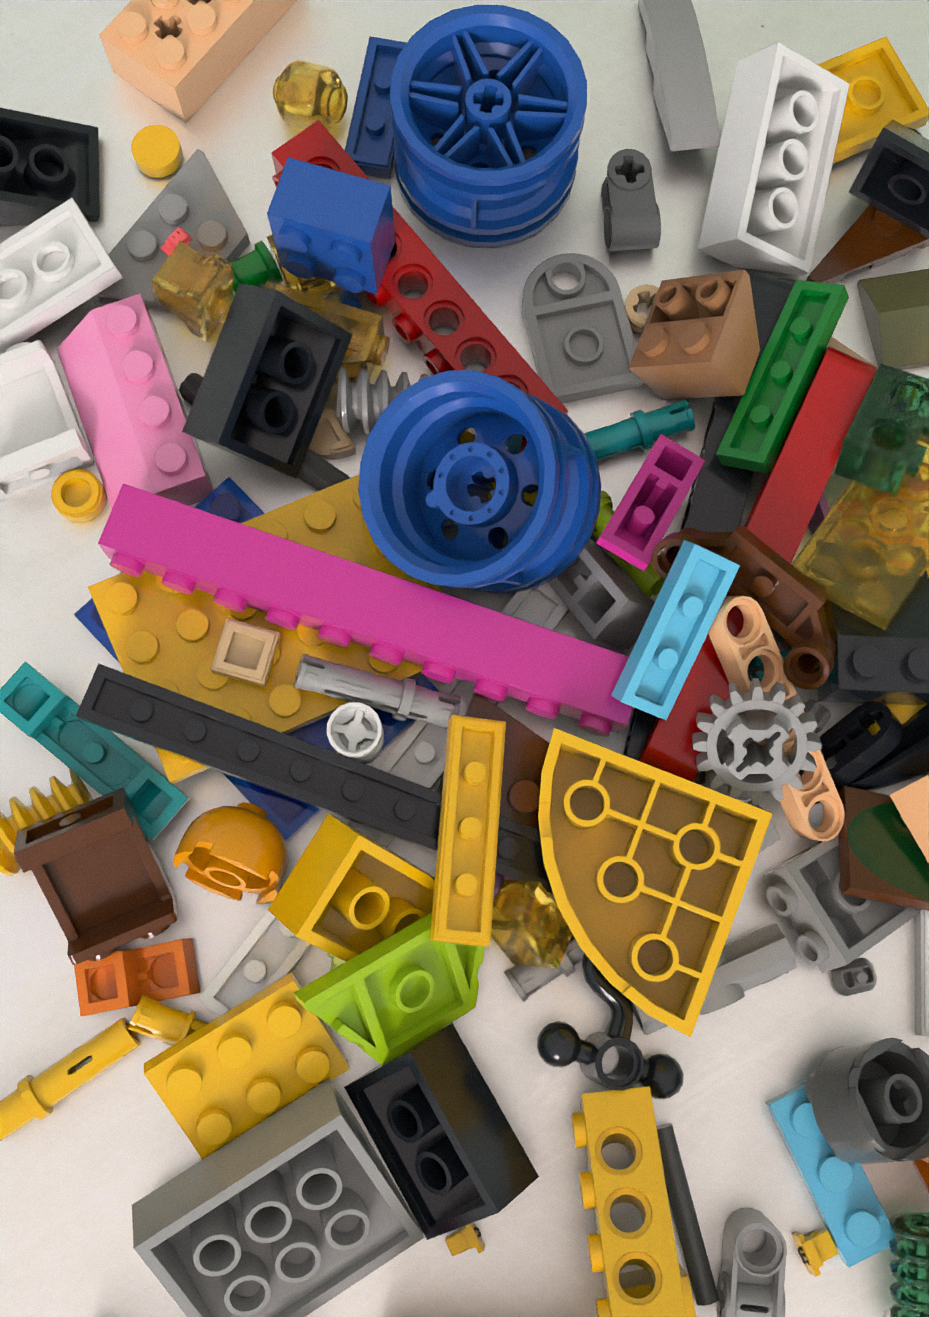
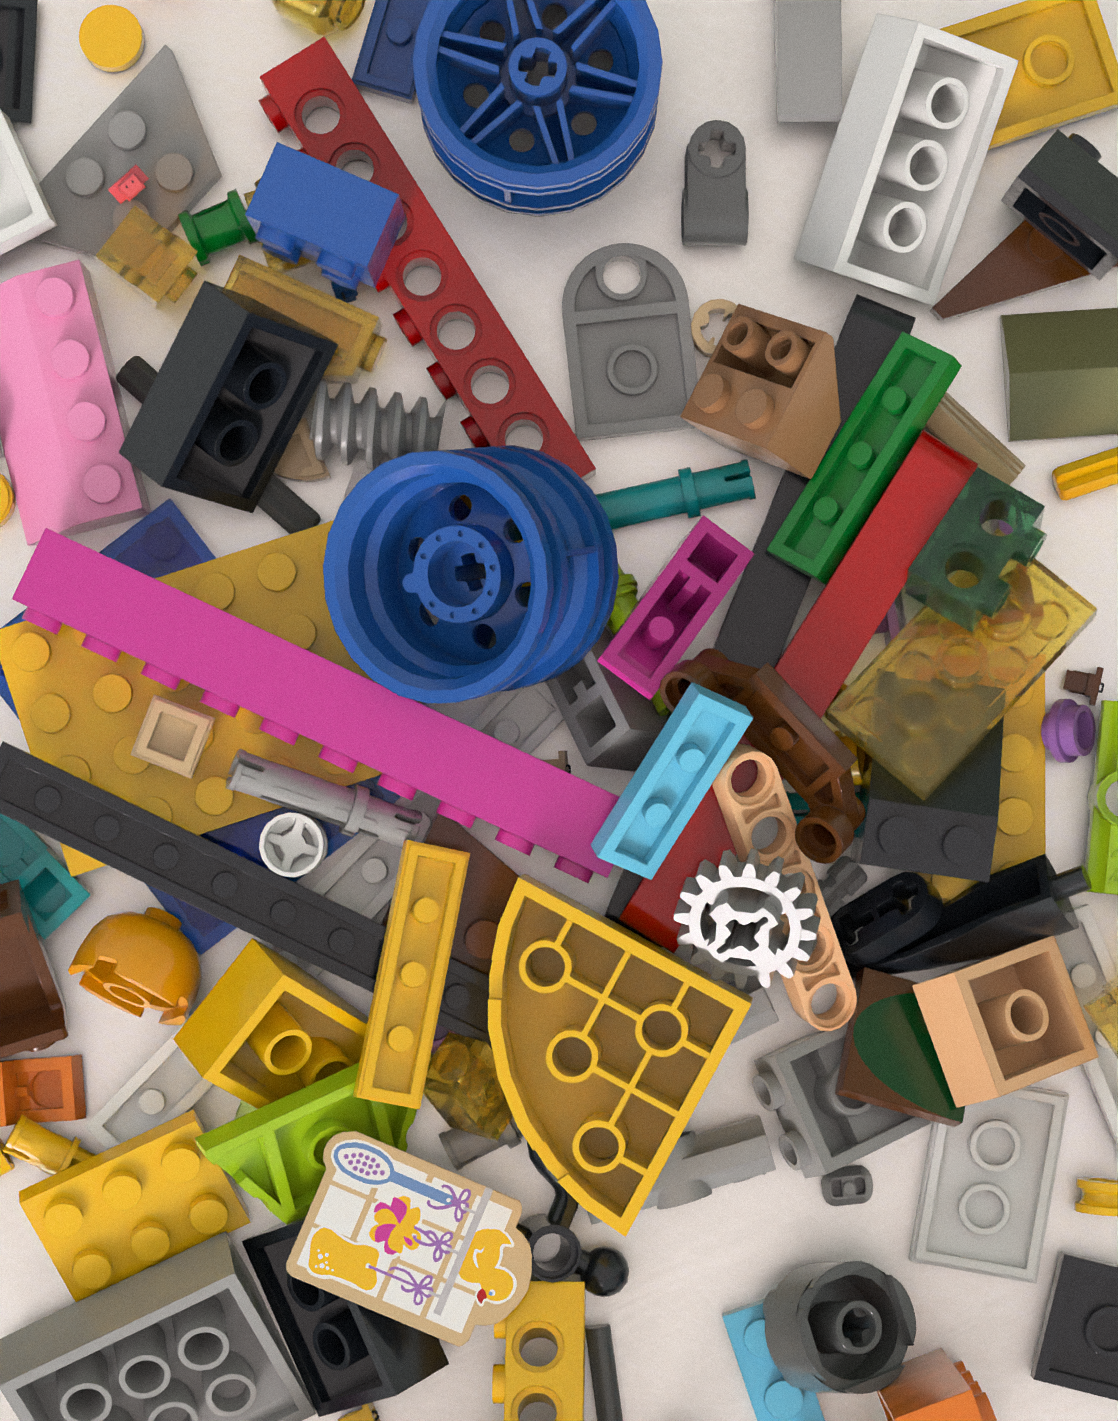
camera: 15 degrees right, 10 degrees up
none -> sticker [286,1131,532,1347]

